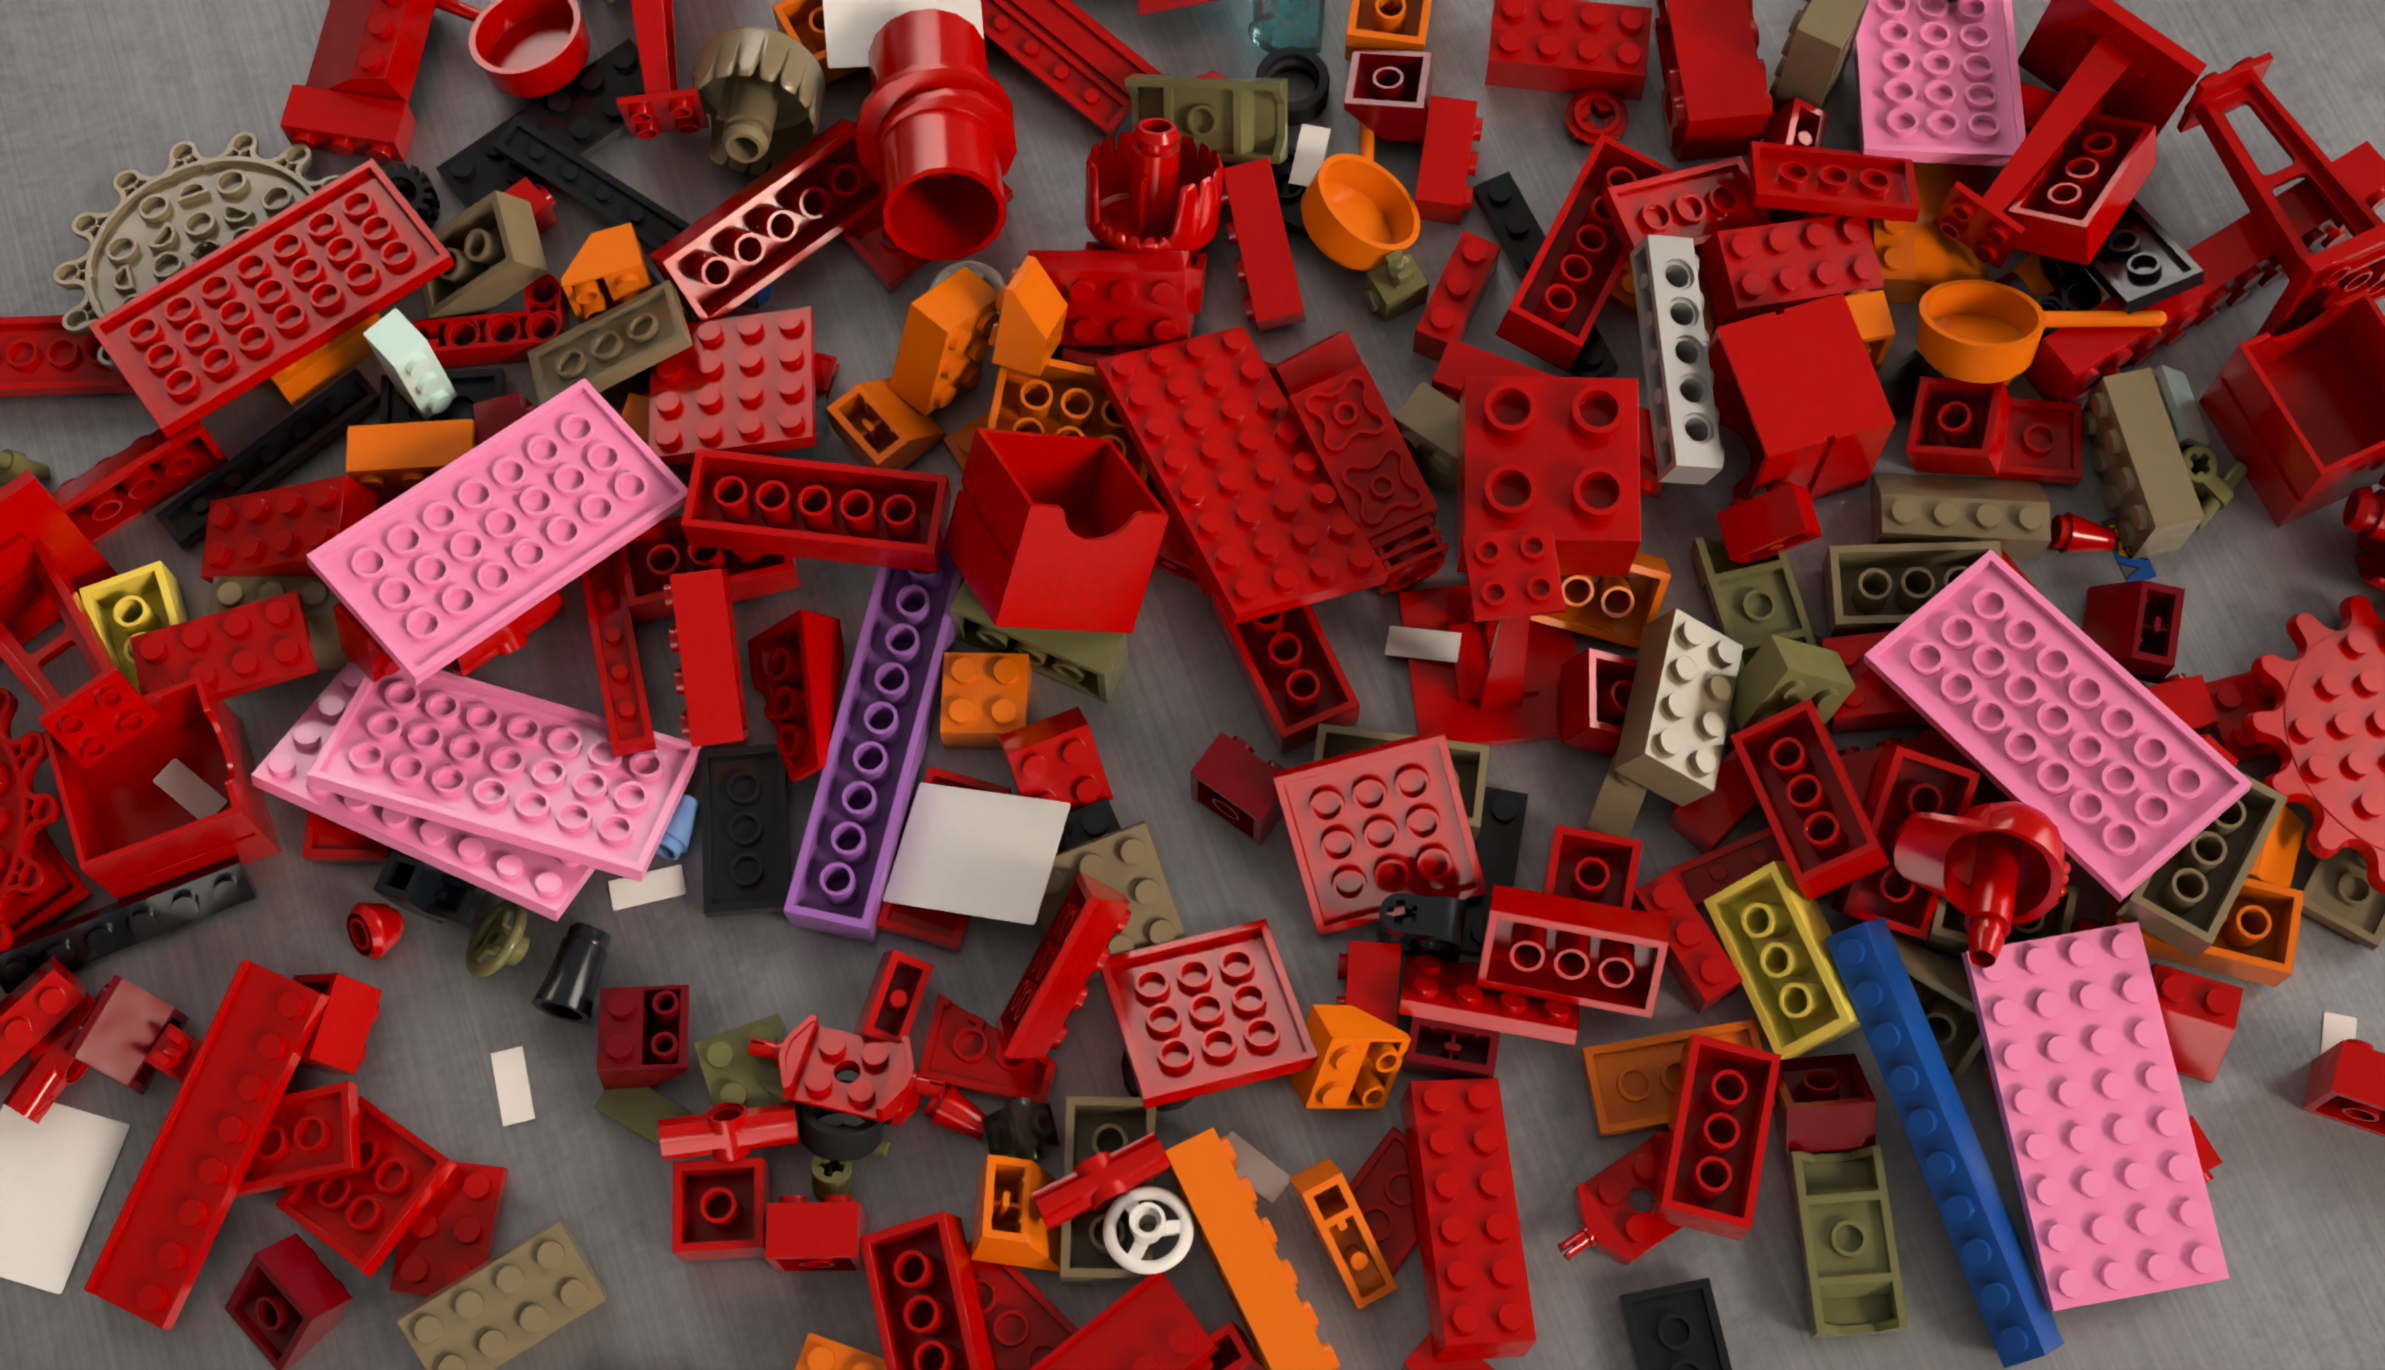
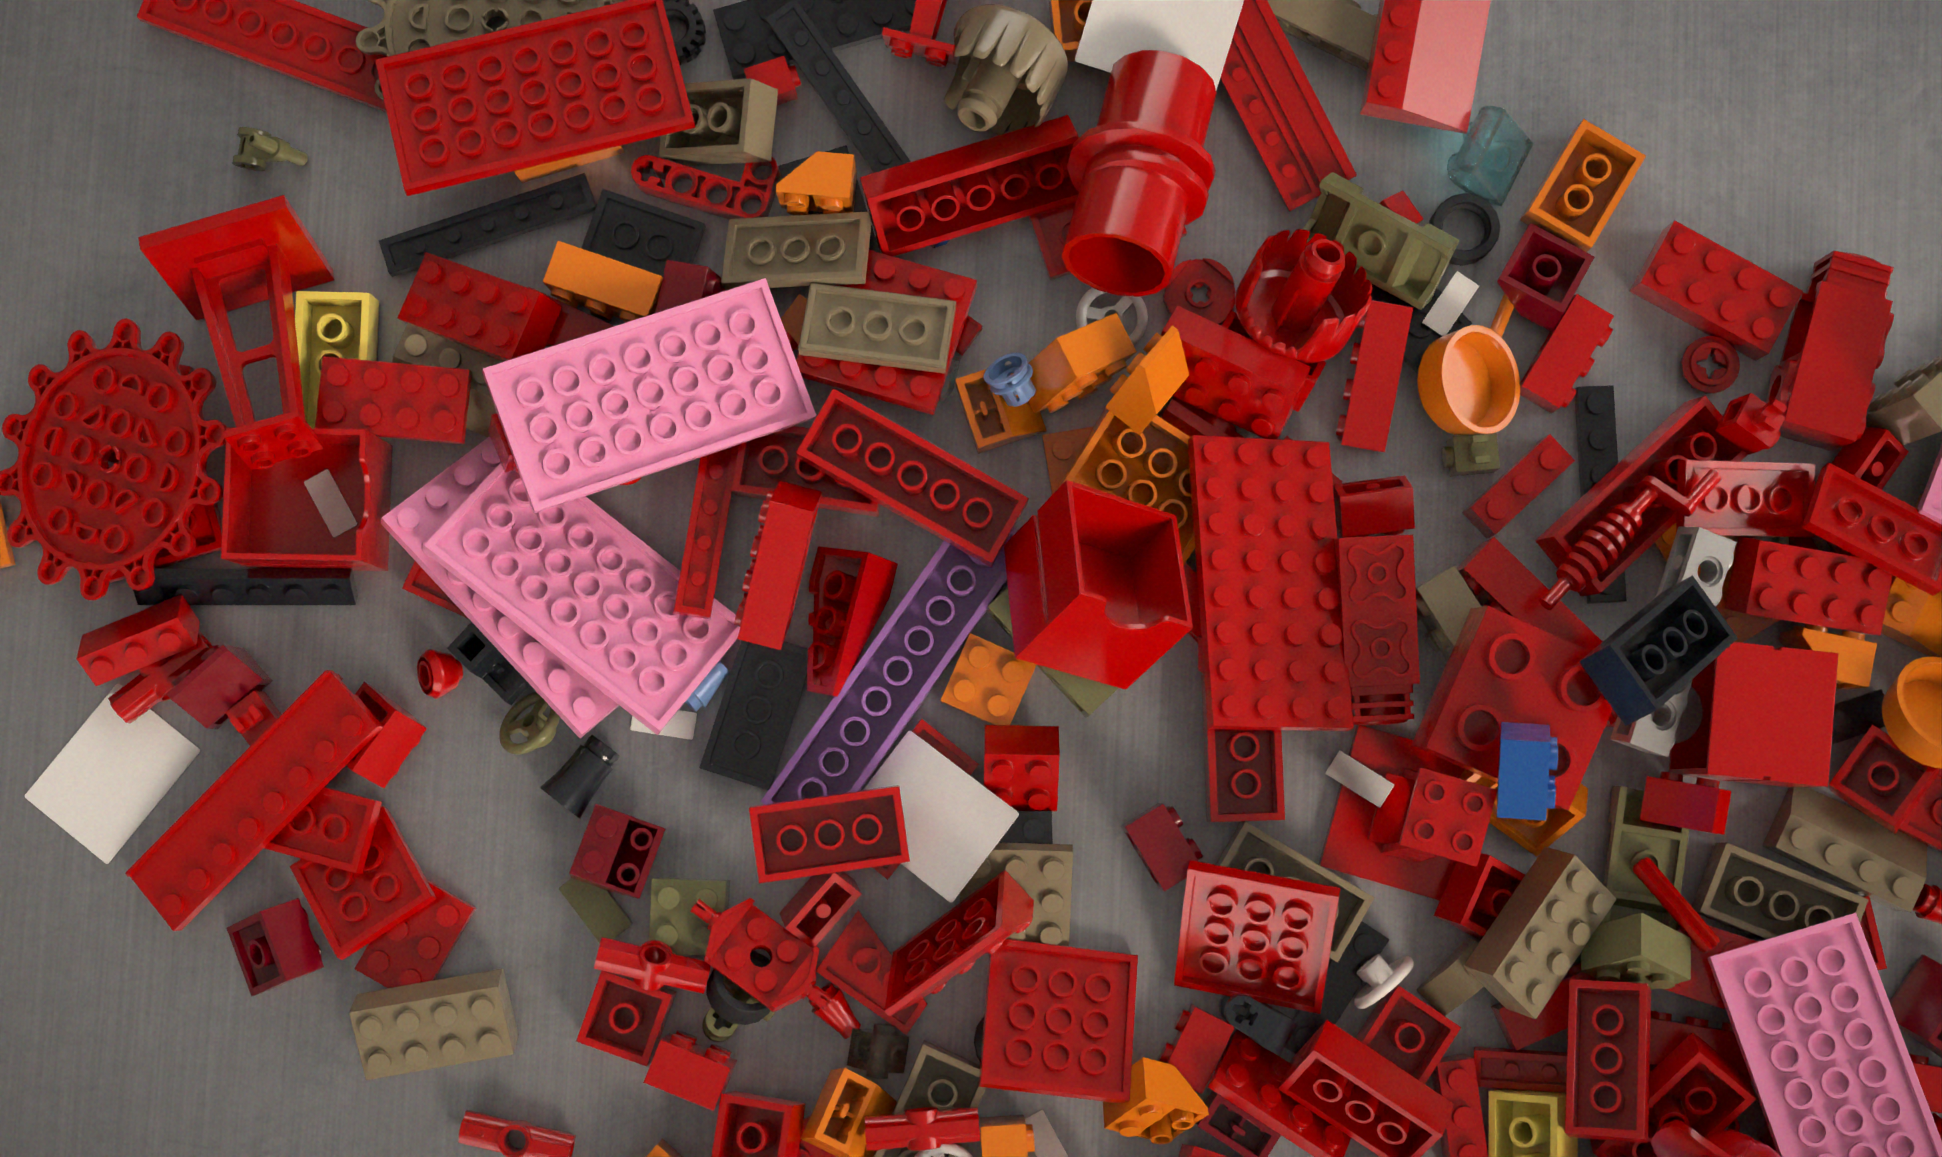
camera: 20 degrees right, 15 degrees up
red slope [51,419,229,544] -> none
light aqua brick [363,307,457,420] -> none
white sticker [490,1046,535,1127] -> none
none -> red brick [749,785,910,883]
none -> dark tan tile [798,282,956,374]
none -> medium blue piece [984,353,1036,407]
none -> red plate [1163,258,1236,325]
none -> white piece [1354,954,1414,1009]
none -> blue brick [1497,722,1558,821]
none -> red piece [1539,469,1722,610]
none -> black brick [1579,575,1738,726]
none -> red axle [1632,857,1720,953]
none -> red brick [1715,393,1787,455]

